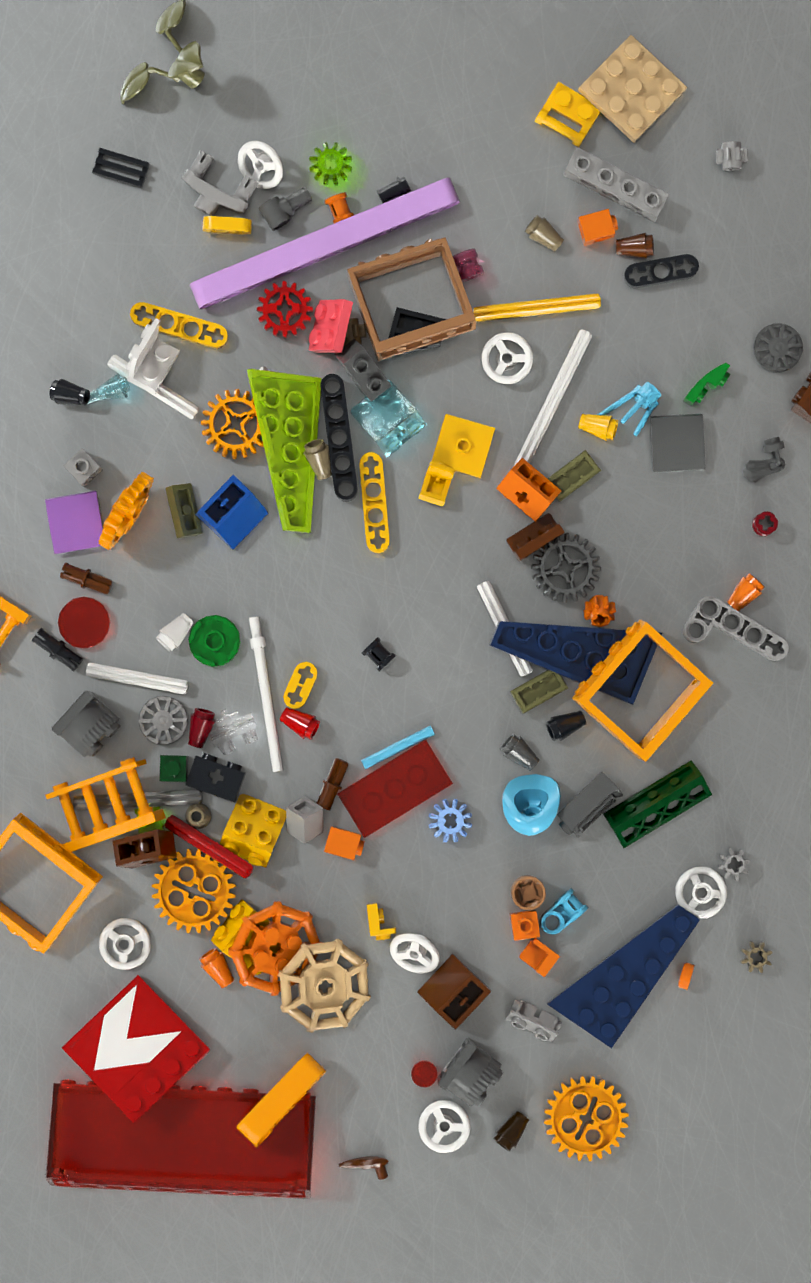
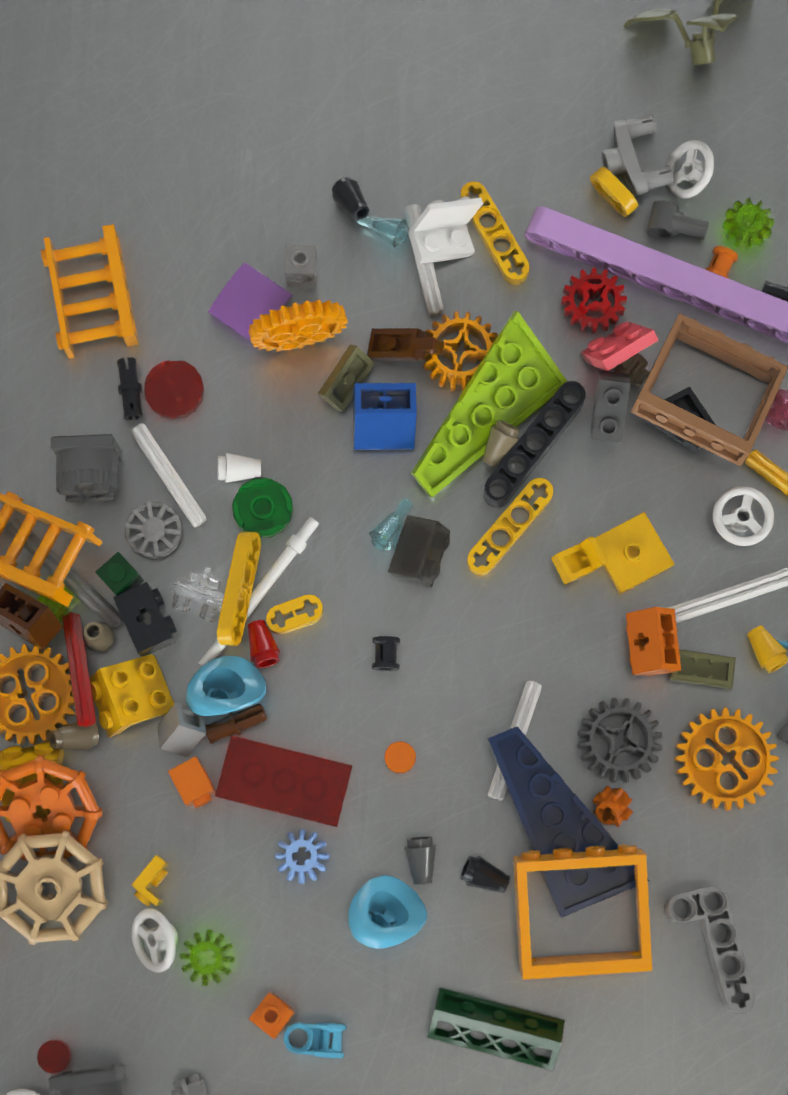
camera: 50 degrees right, 10 degrees down
reddish brown axle [60,563,112,594] -> none
black tile [92,148,150,188] -> none
dark red cone [188,708,216,748] -> none
clear light blue bracket [351,380,427,457] -> none
medium azure bar [361,725,435,769] -> none
reddish brown slope [417,954,491,1030] -> none
reddish brown bracket [506,513,565,562] -> none
olive plate [510,670,568,714] -> none
medium nougat wheel [511,875,546,911] -> none
orange panel [519,938,560,977] -> none
dark grey window [557,772,623,838] -> none
orange cone [727,573,765,611] -> none
none -> dark tan cone [49,722,99,750]
none -> clear neon green gear [180,930,235,986]
none -> medium azure hat [186,656,266,716]
none -> yellow beam [217,531,261,646]
none -> reddish brown hinge [367,328,445,361]
none -> clear light blue cone [369,498,413,551]
none -> orange tile [384,741,416,774]
none -> clear smoke bracket [388,515,450,587]
none -> light orange gear [674,707,779,811]

